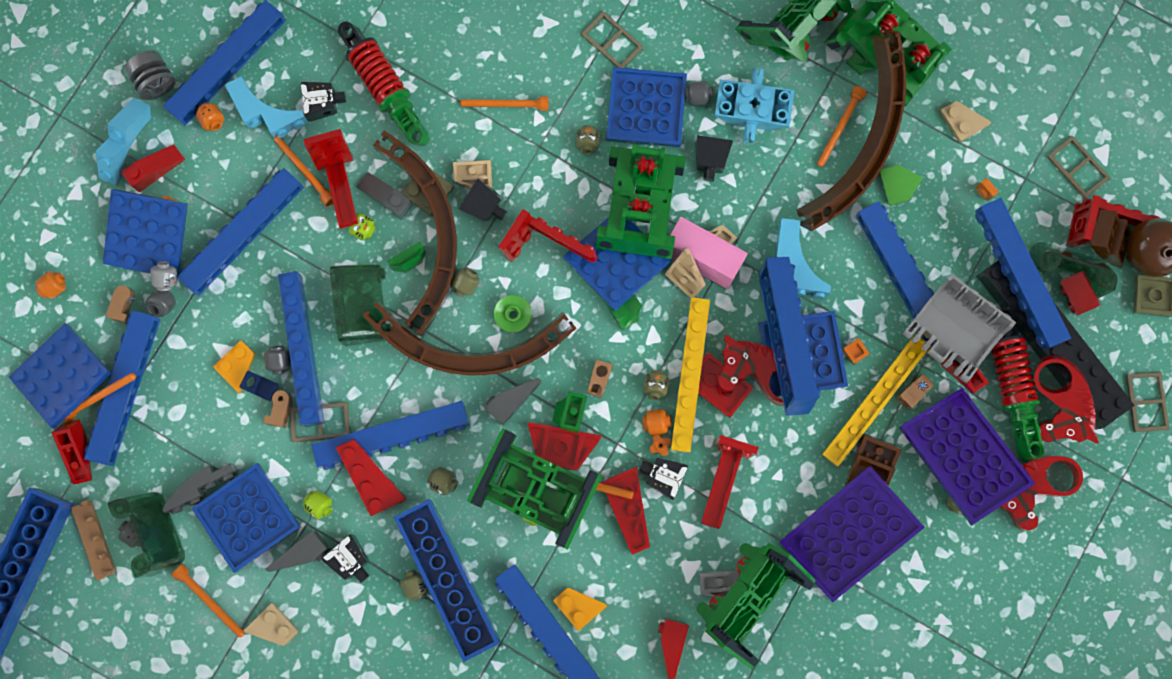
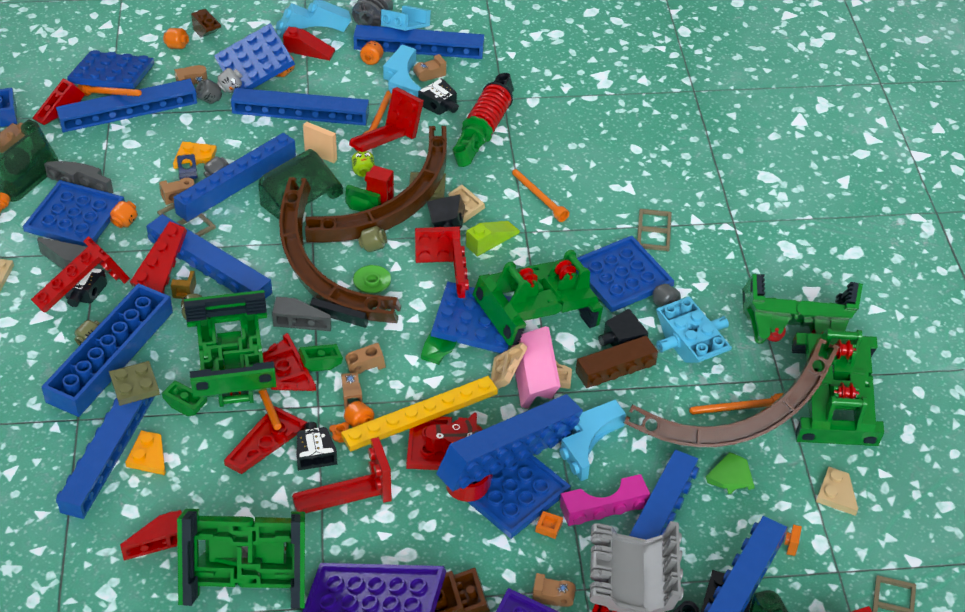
camera: 50 degrees right, 35 degrees down
lime head [303,490,333,520] -> none
dark grey slope [357,172,413,220] -> none
olive head [575,125,600,154] -> none
olive head [643,370,669,400] -> none
yellow plate [822,334,930,467] -> none
none -> red bracket [31,236,130,312]
none -> olive plate [109,361,160,406]
none -> orange head [110,201,138,228]
none -> green slope [162,380,207,416]
none -> pearl gold panel [171,271,196,299]
none -> reddish brown slope [191,9,221,37]
none -> light nougat tile [303,122,337,163]
none -> black tile [310,298,369,328]
none -> medium nougat leg [341,372,362,409]
none -> red brick [365,165,394,204]
none -> medium azure panel [381,5,431,31]
none -> medium nougat leg [413,54,446,81]
none -> lime slope [466,221,520,257]
none -> dark pink arch [560,474,650,526]
none -> reddish brown brick [576,336,658,388]

